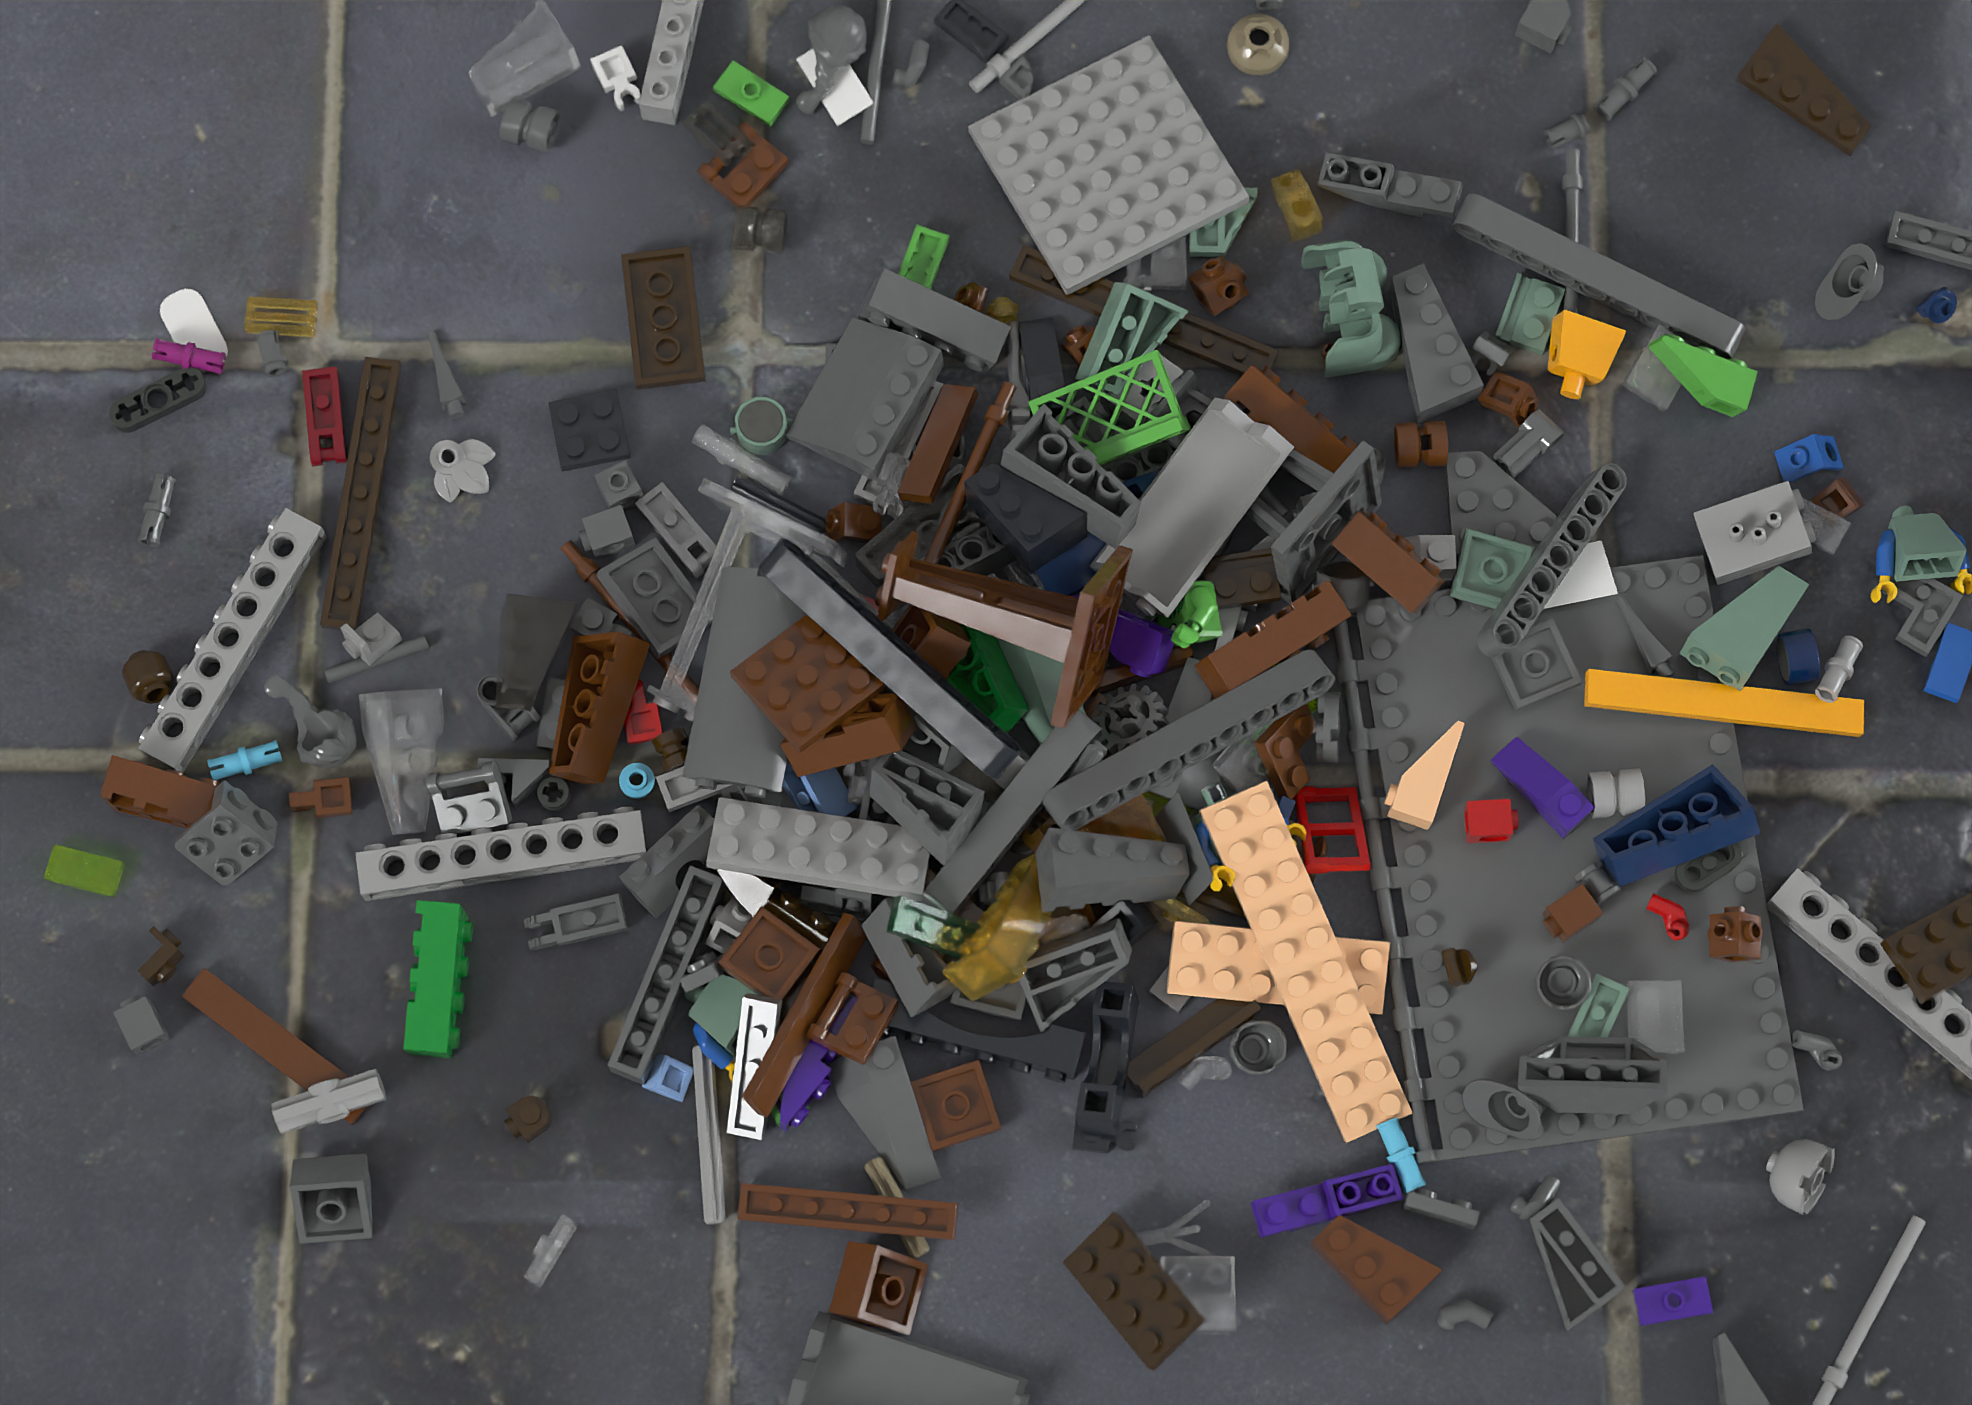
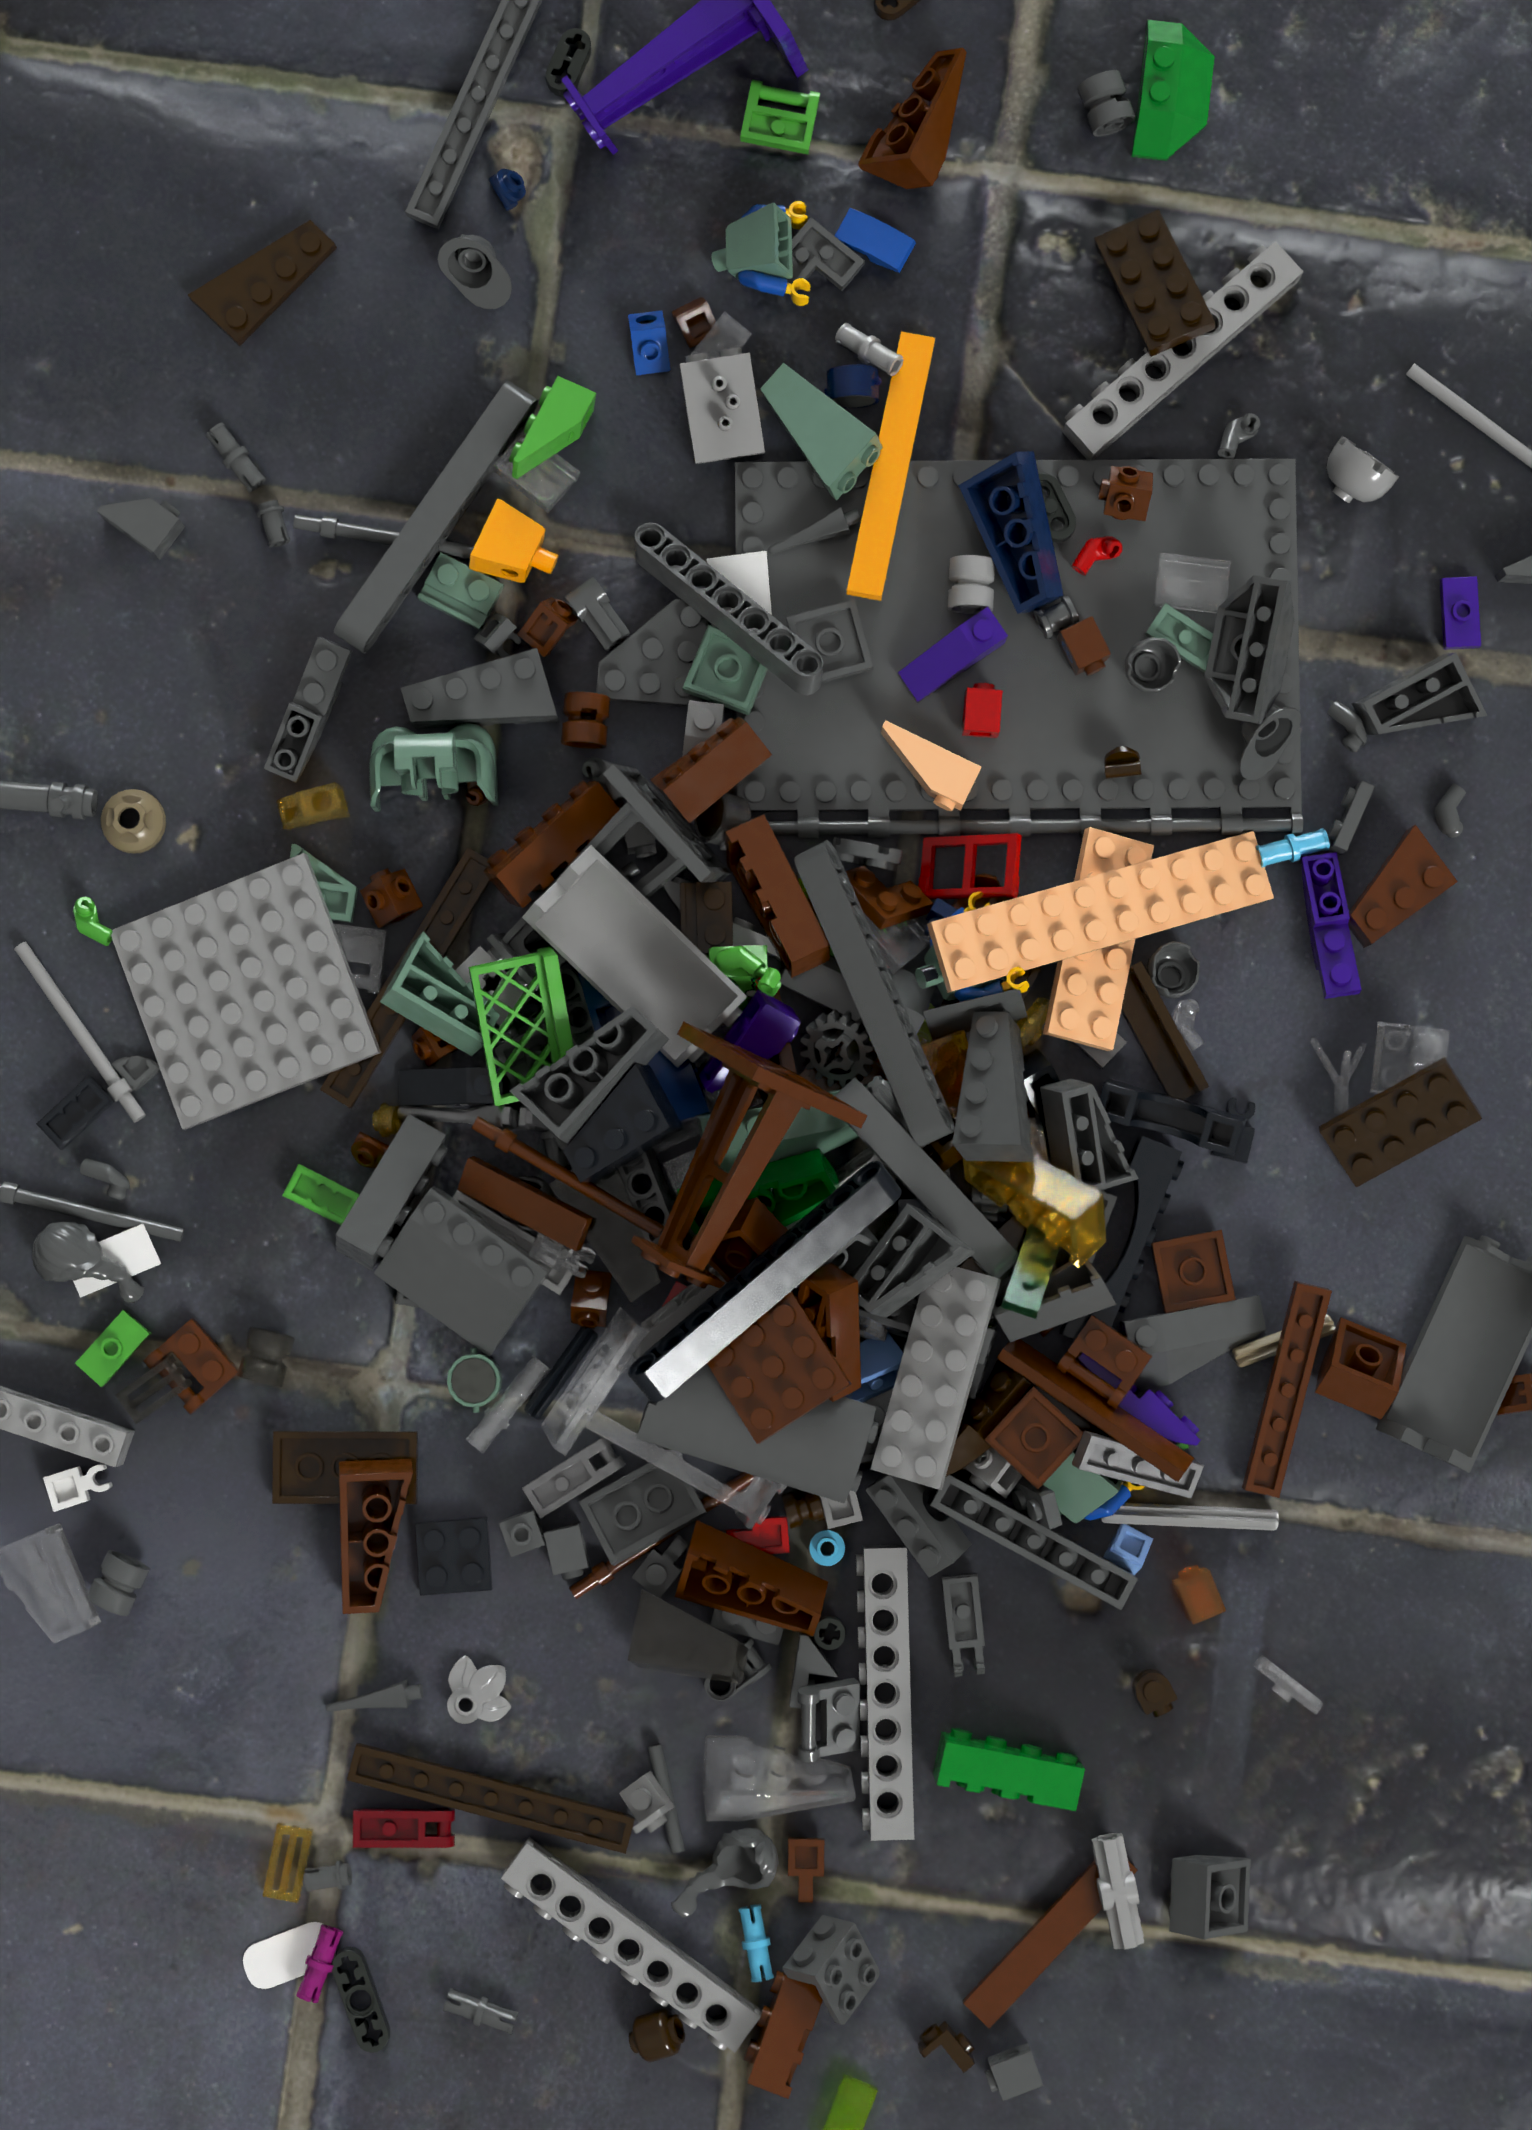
camera: 90 degrees left, 10 degrees up
none -> bright green arm [73,896,113,946]
none -> reddish brown wedge [339,1459,413,1614]
none -> clear orange brick [1172,1565,1226,1625]

